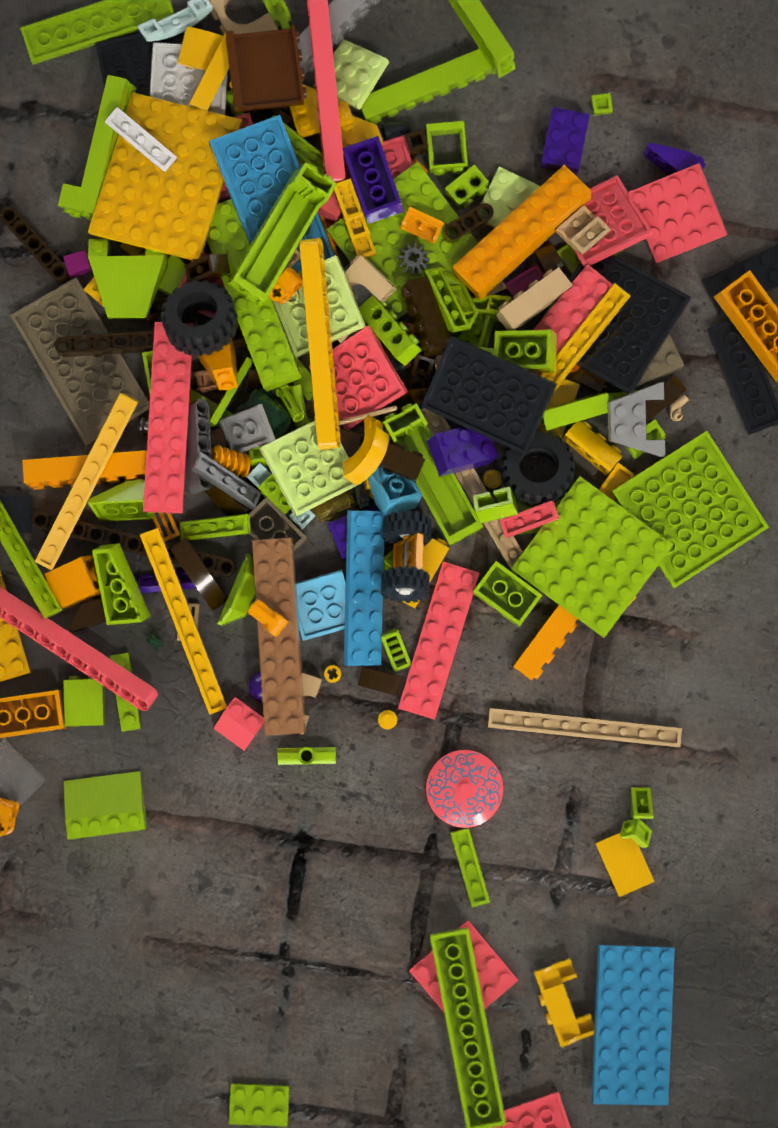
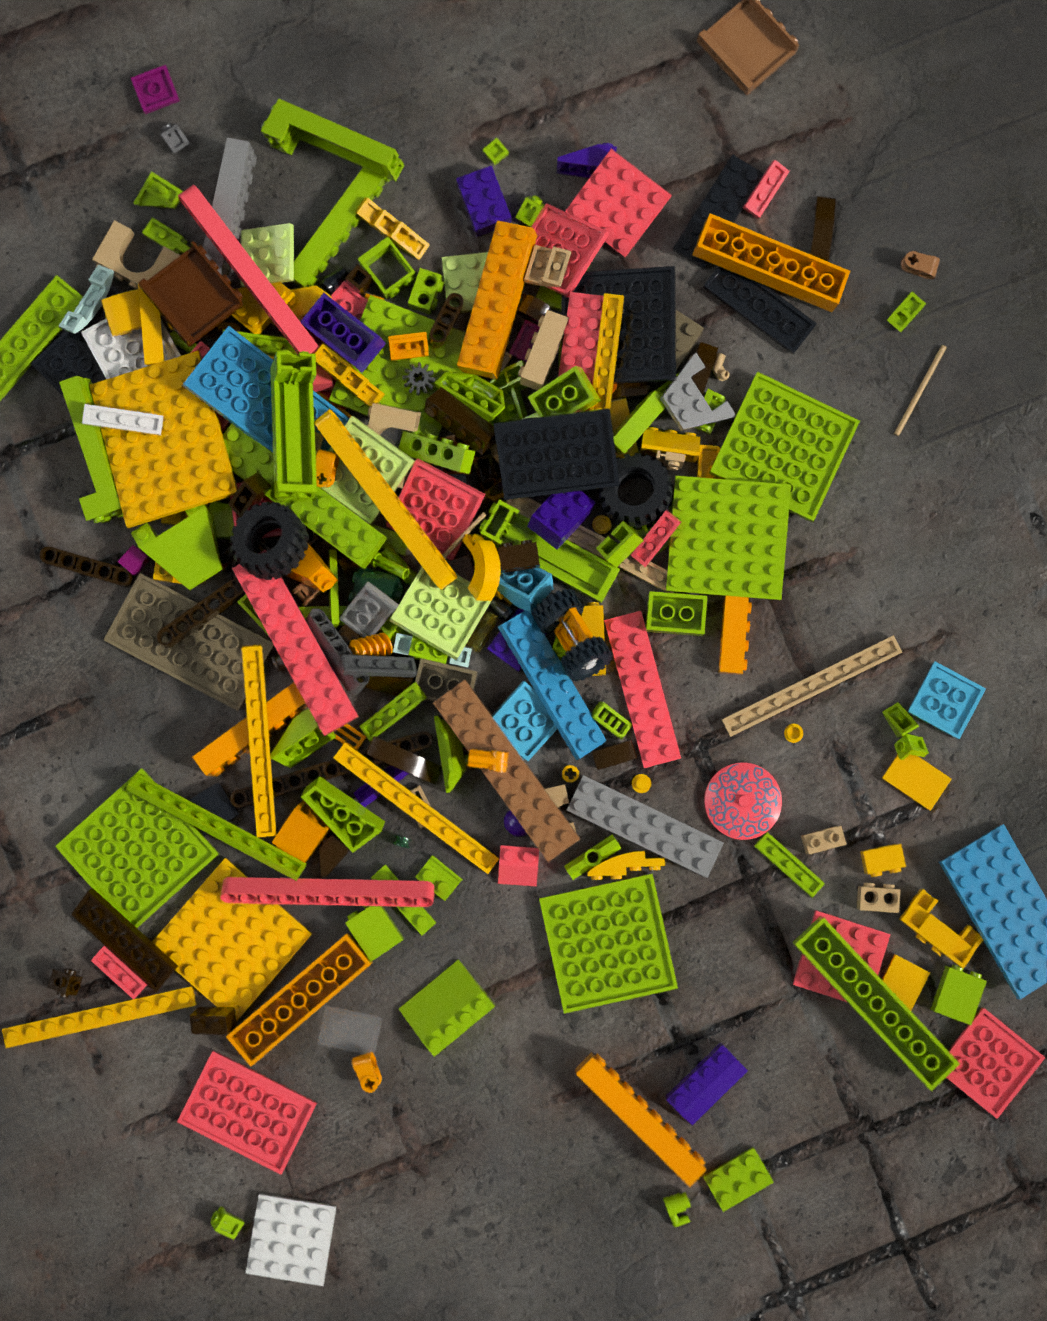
camera: 30 degrees left, 0 degrees up
none -> yellow slope [355,197,429,260]
none -> lime plate [415,855,463,901]
none -> lime bracket [515,195,545,227]
none -> lime plate [539,874,678,1014]
none -> light grey brick [567,775,724,878]
none -> light orange brick [575,1052,706,1187]
none -> yellow slope [587,851,665,880]
none -> tan plate [655,450,685,471]
none -> lime piece [663,1192,691,1227]
none -> dark purple slope [665,1042,748,1125]
none -> yellow plate [784,724,803,743]
none -> tan brick [801,825,847,855]
none -> tan brick [857,883,900,913]
none -> yellow piece [860,843,906,877]
none -> yellow tile [882,954,930,1011]
none -> medium azure plate [907,661,986,740]
none -> lime brick [930,964,987,1025]

